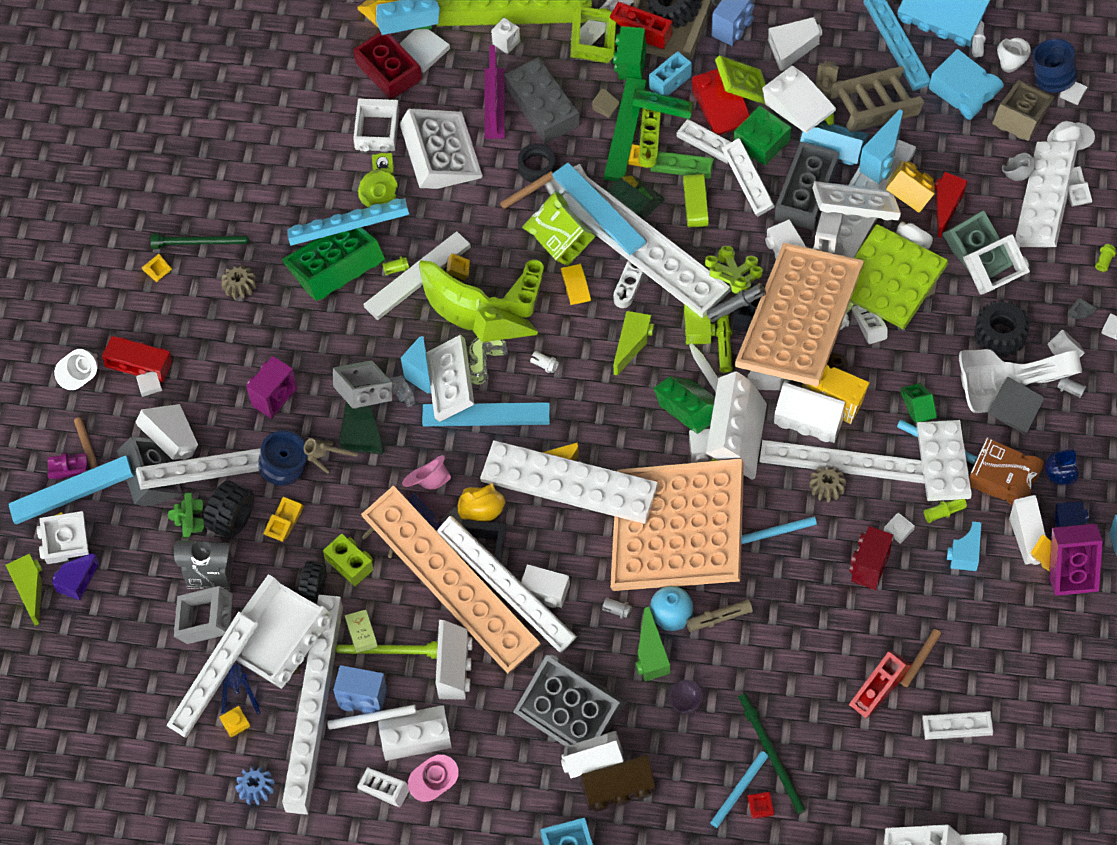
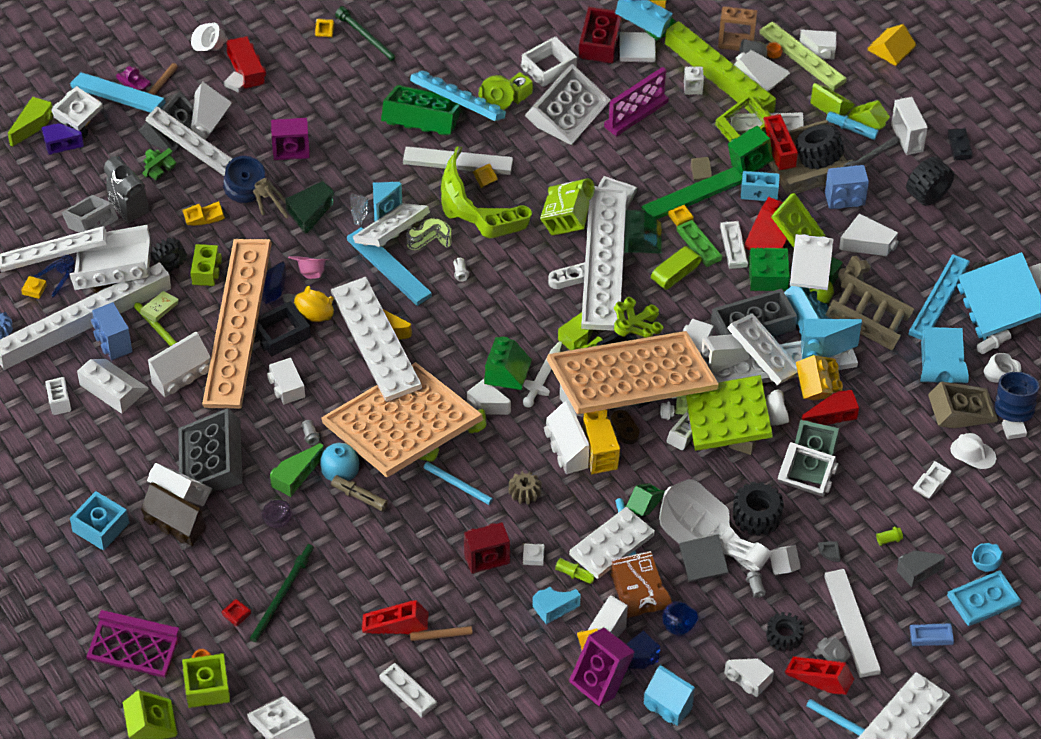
camera: 45 degrees right, 10 degrees down
black tyre [203,480,254,540] -> none
dark tan gear [221,264,256,300] -> none
white bar [327,705,417,730] -> none
light grey window [333,360,392,408] -> none
lime pin [382,256,409,276] -> none
bright pink piece [408,755,458,802] -> none
white tile [436,516,577,653] -> none
lime slope [473,307,538,342] -> none
medium nougat bar [500,171,554,209] -> none
dark grey brick [504,57,579,144] -> none
black tyre [517,143,556,183] -> none
medium azure tile [552,163,646,256] -> none
yellow slope [561,264,591,305] -> none
lime slope [613,311,654,375] -> none
green tile [632,88,693,119] -> none
lime beam [639,108,660,168] -> none
white slope [706,372,767,479] -> none
dark grey pin [707,283,766,322] -> none
medium azure bar [710,751,768,828] -> none
white plate [722,138,775,217] -> none
white tile [760,440,925,483] -> none
light grey hair [1002,153,1035,181] -> none
white plate [1015,141,1078,247] -> none

